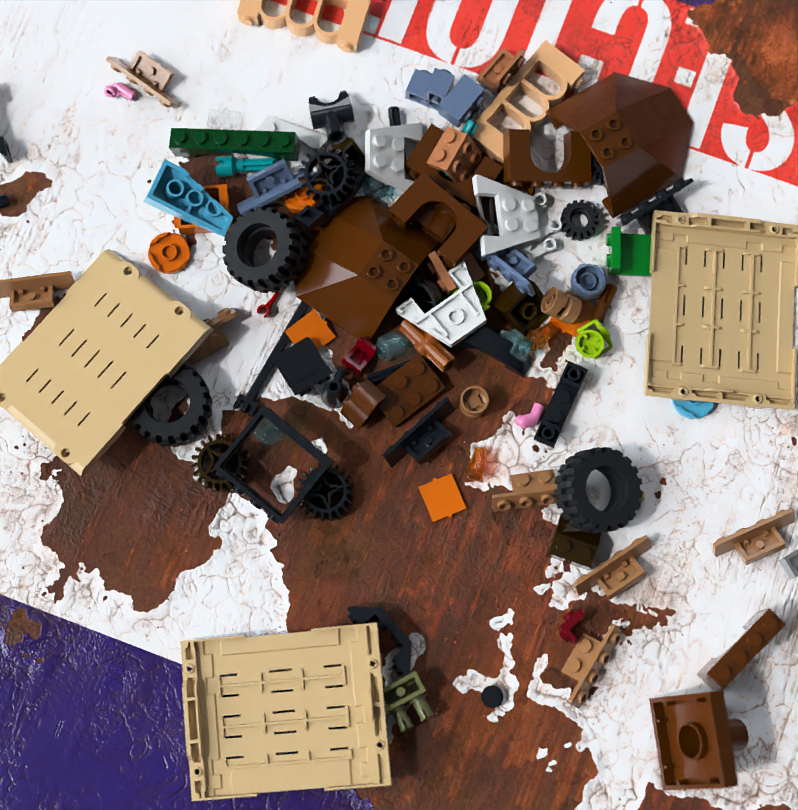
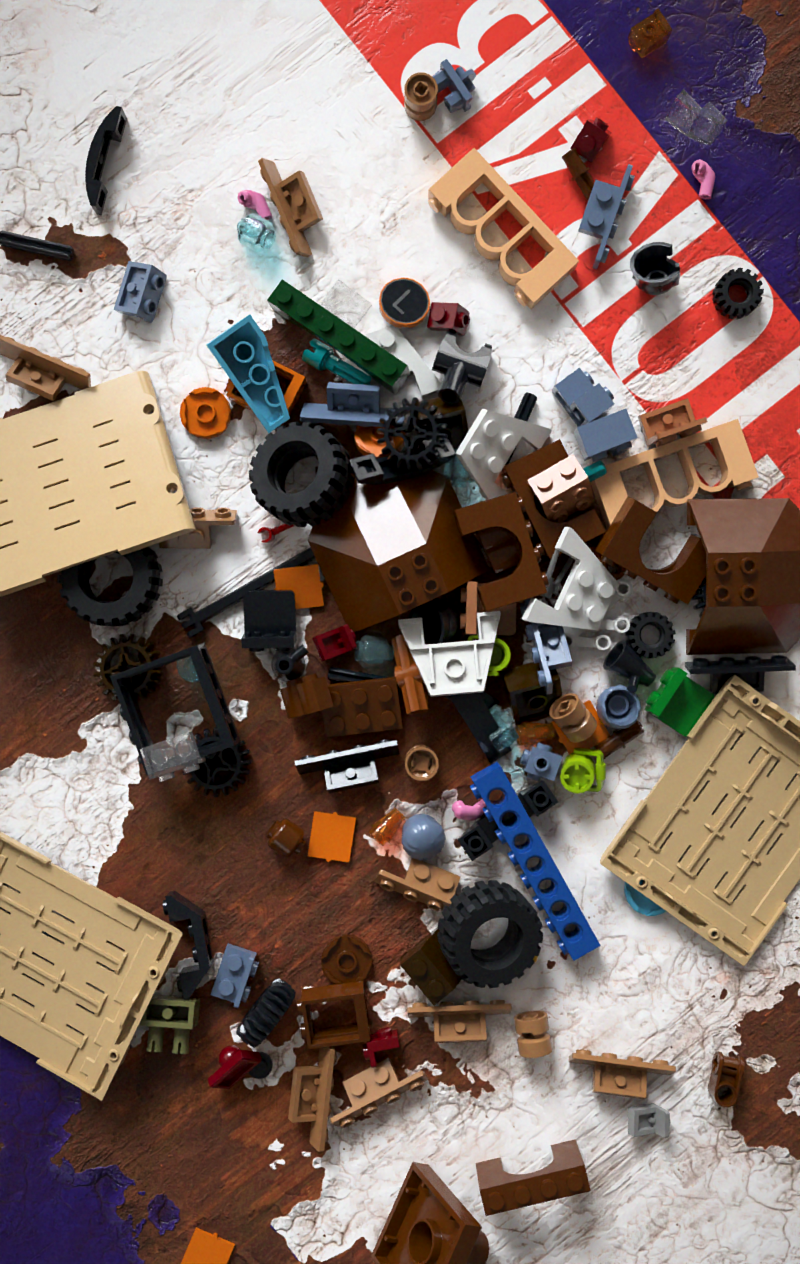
camera: 30 degrees right, 10 degrees up
none -> sand blue bracket [113,261,167,323]
none -> clear bracket [140,732,206,782]
none -> dark red tile [207,1045,262,1089]
none -> sand blue bracket [211,943,259,1008]
none -> black gear [236,978,296,1048]
none -> clear light blue head [237,213,276,253]
none -> reddish brown head [266,818,306,857]
none -> medium nougat bracket [288,1046,337,1152]
none -> reddish brown window [297,981,370,1049]
none -> reddish brown tile [321,934,372,984]
none -> black tile [379,277,430,328]
none -> sand blue hair [402,813,446,861]
none -> dark red bracket [427,302,470,336]
none -> blue brick [470,762,601,961]
none -> medium nougat wheel [514,1010,553,1058]
none -> sand blue brick [520,742,563,781]
none -> black piece [603,640,656,693]

